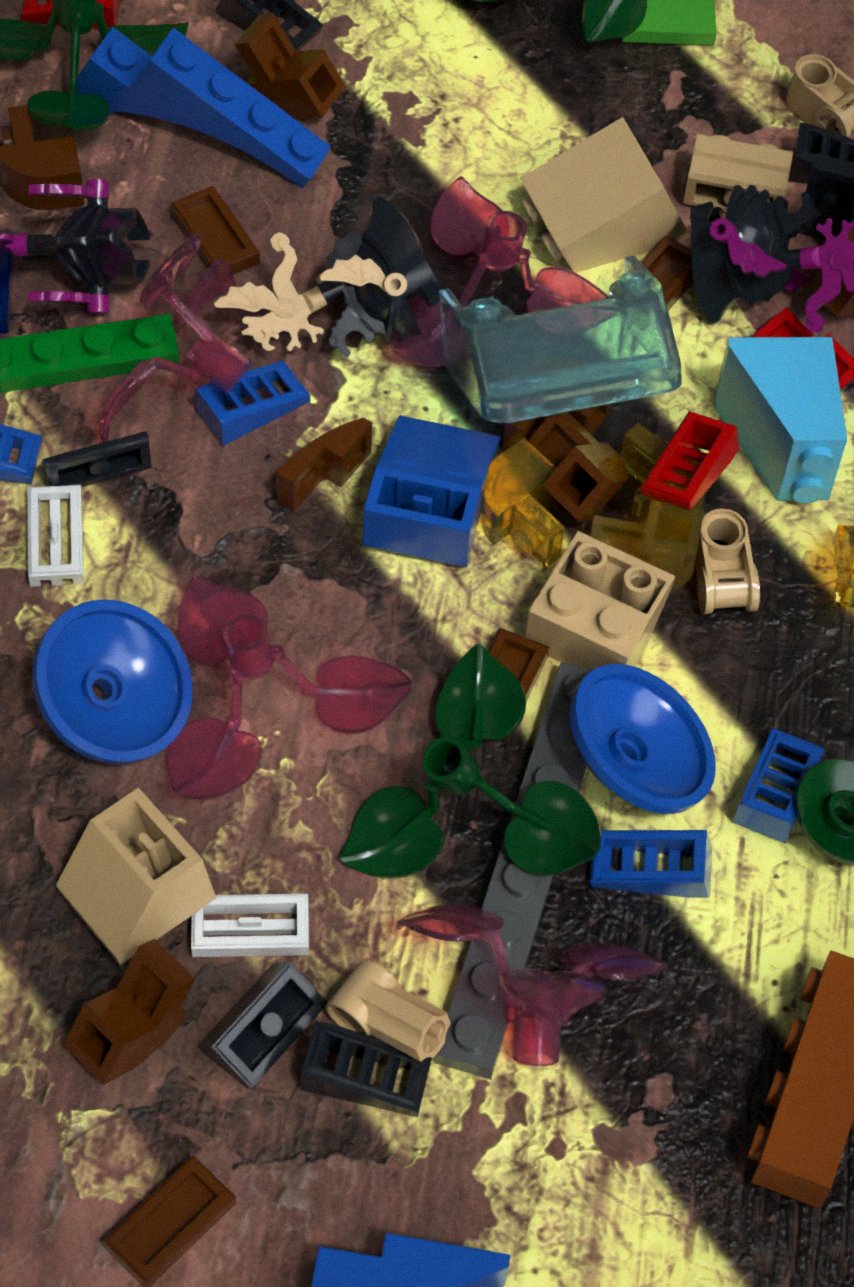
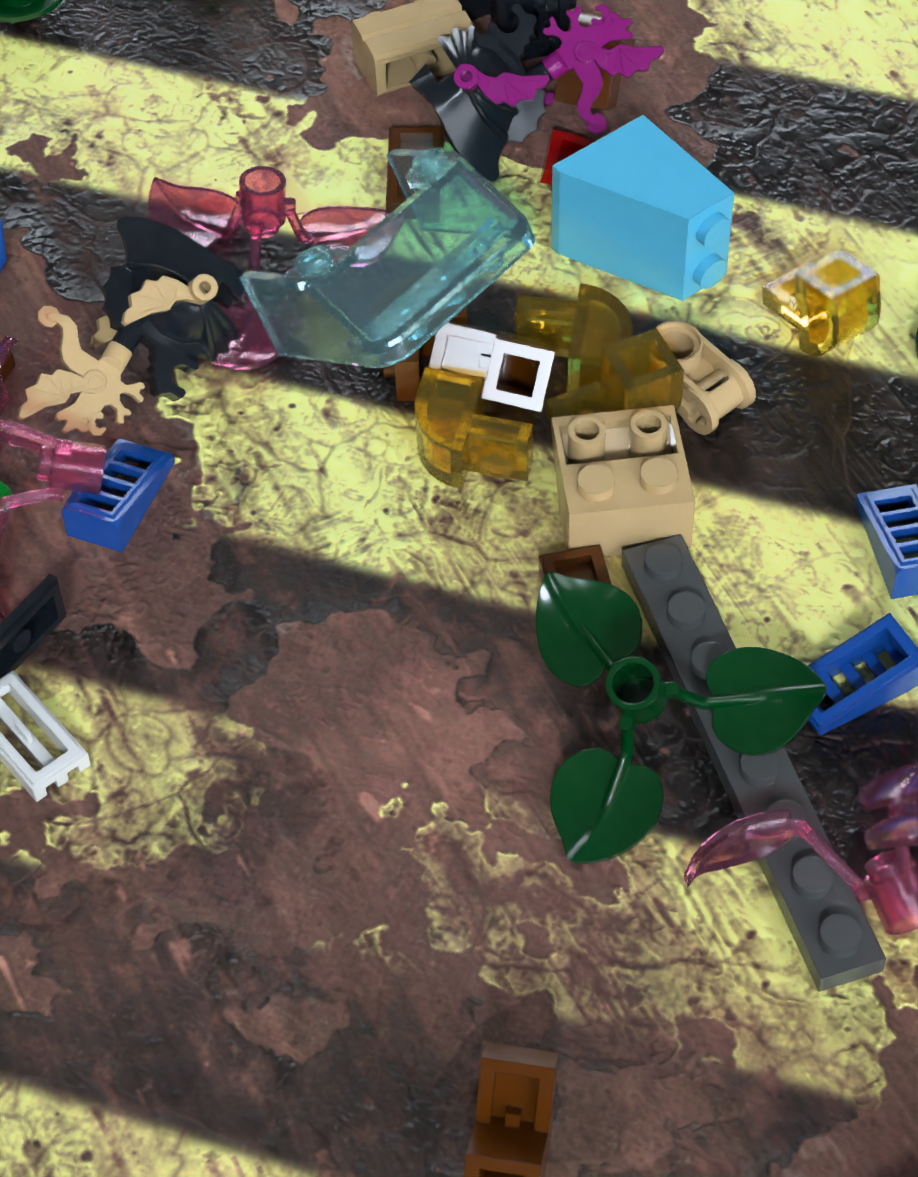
camera: 30 degrees left, 5 degrees down
blue dish [32,600,193,765] -> none
tan slope [56,787,216,965] -> none
clear pink plant [166,576,412,799] -> none
white tile [191,894,309,957] -> none
black slope [198,961,328,1089] -> none
reddish brown slope [276,417,372,512] -> none
black slope [301,1021,432,1117] -> none
tan piece [325,960,451,1062] -> none
blue slope [363,415,500,567] -> none
tan slope [520,117,690,274] -> none
blue dish [569,664,716,814] -> none
red slope [641,411,739,510] -> none

